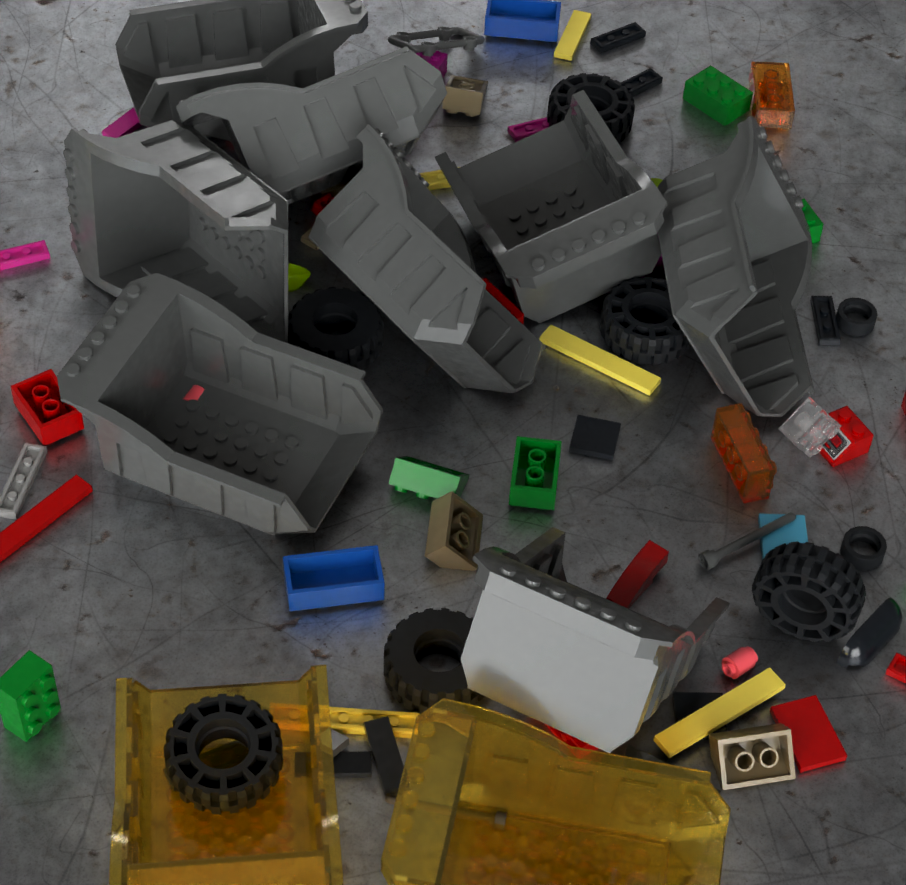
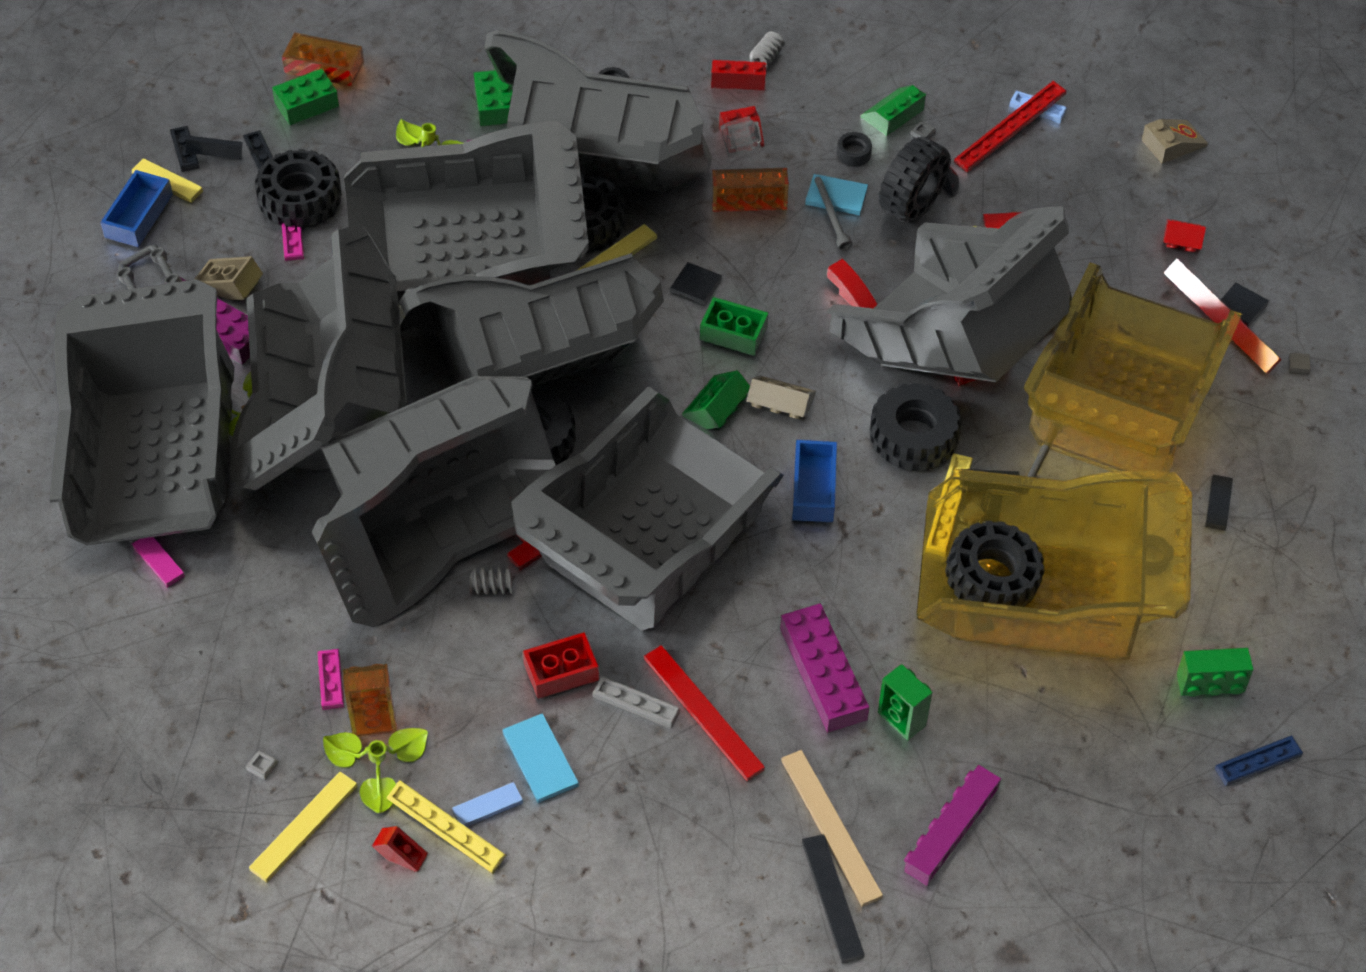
camera: 75 degrees left, 5 degrees up
none -> black tile [185,135,243,160]
none -> magenta brick [780,603,869,733]

